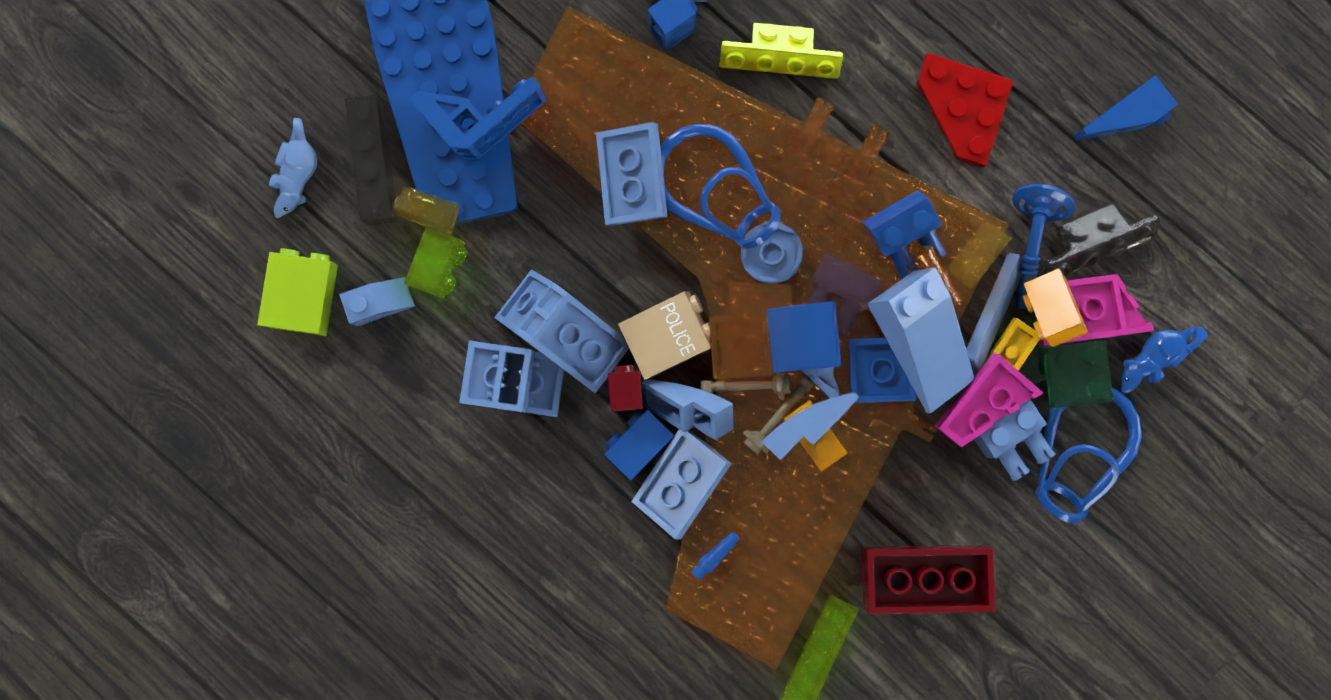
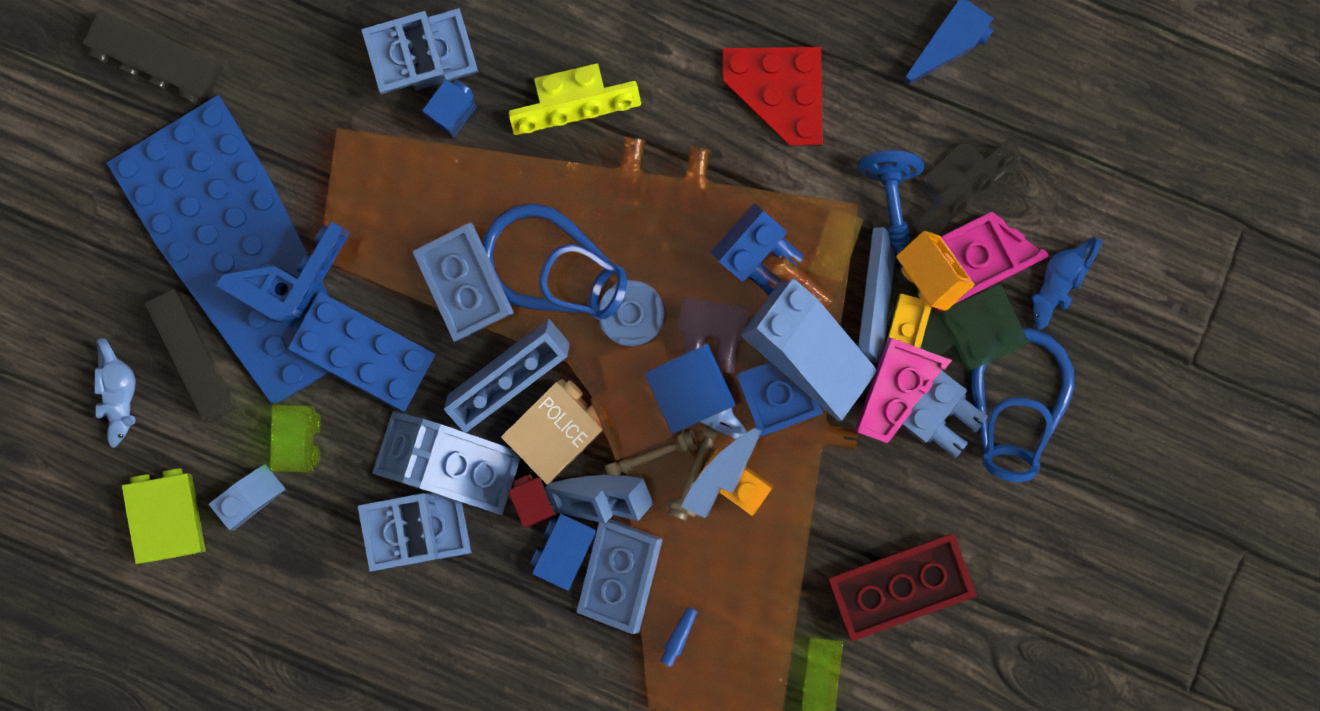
camera: 15 degrees left, 0 degrees up
clear yellow hinge [394,186,460,234] -> none
none -> blue plate [287,291,436,413]
none -> medium blue brick [444,318,570,433]

